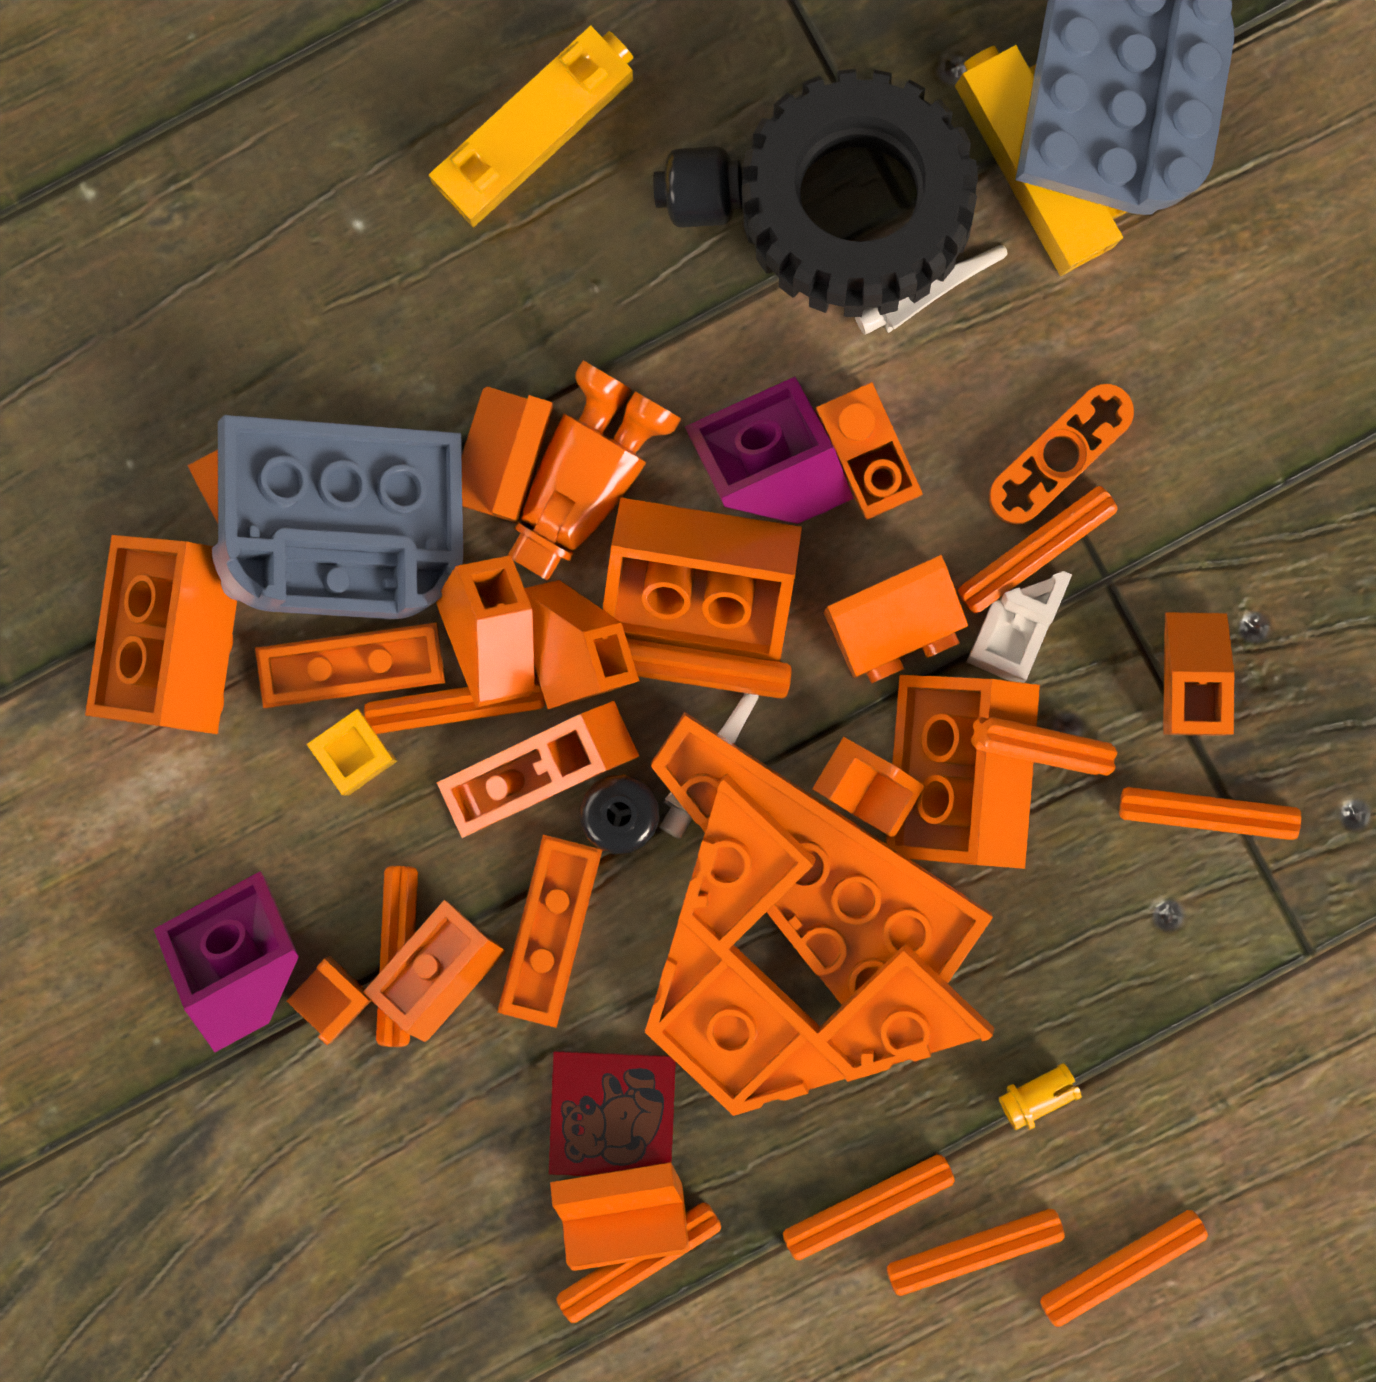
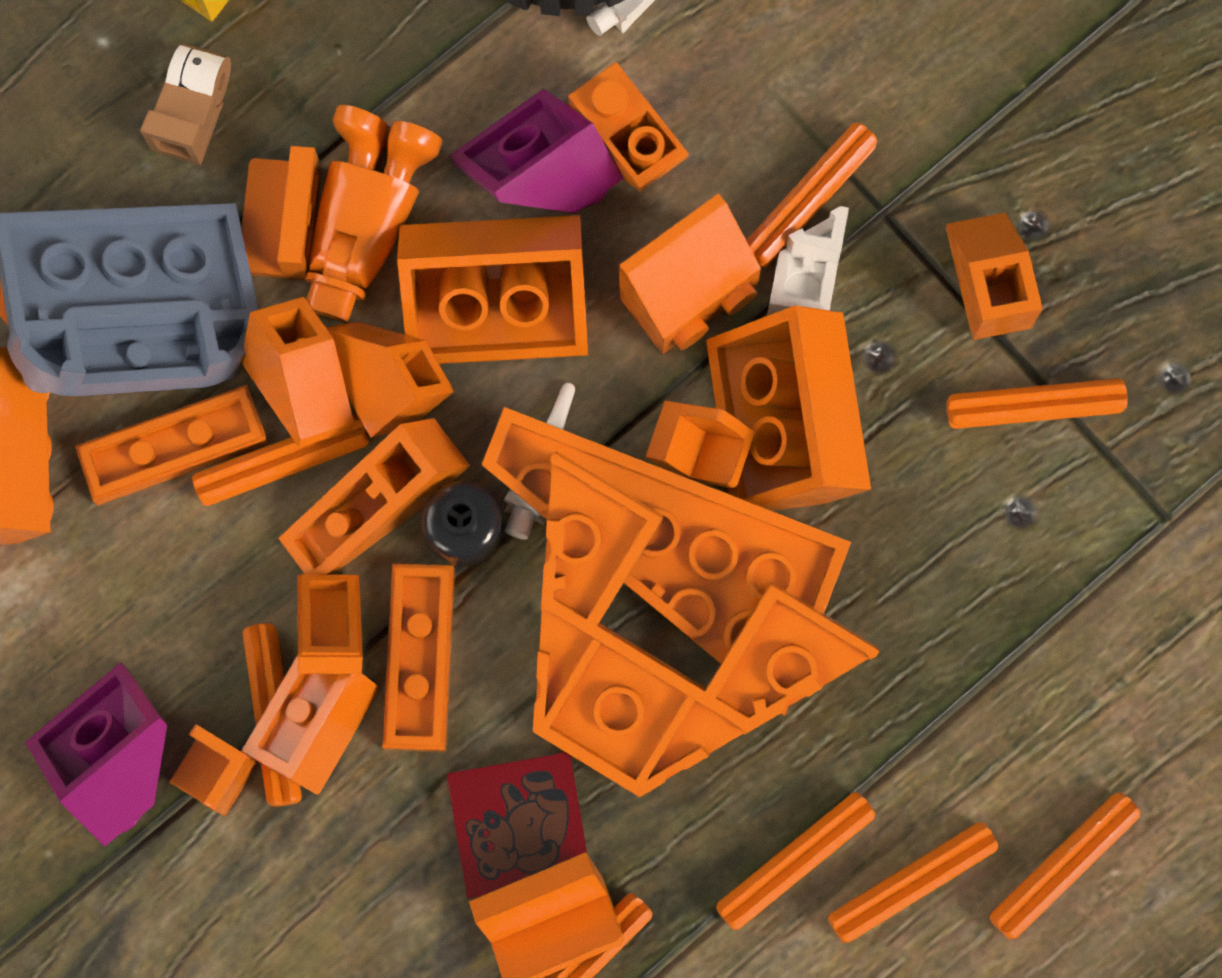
camera: 10 degrees left, 10 degrees down
yellow panel [307,709,397,796] -> none
orange axle [626,638,792,699] -> none
orange axle [971,717,1118,776] -> none
orange beam [988,384,1134,525] -> none
yellow pin [999,1063,1082,1130] -> none
none -> medium nougat leg [140,43,231,166]
none -> orange tile [297,574,363,674]

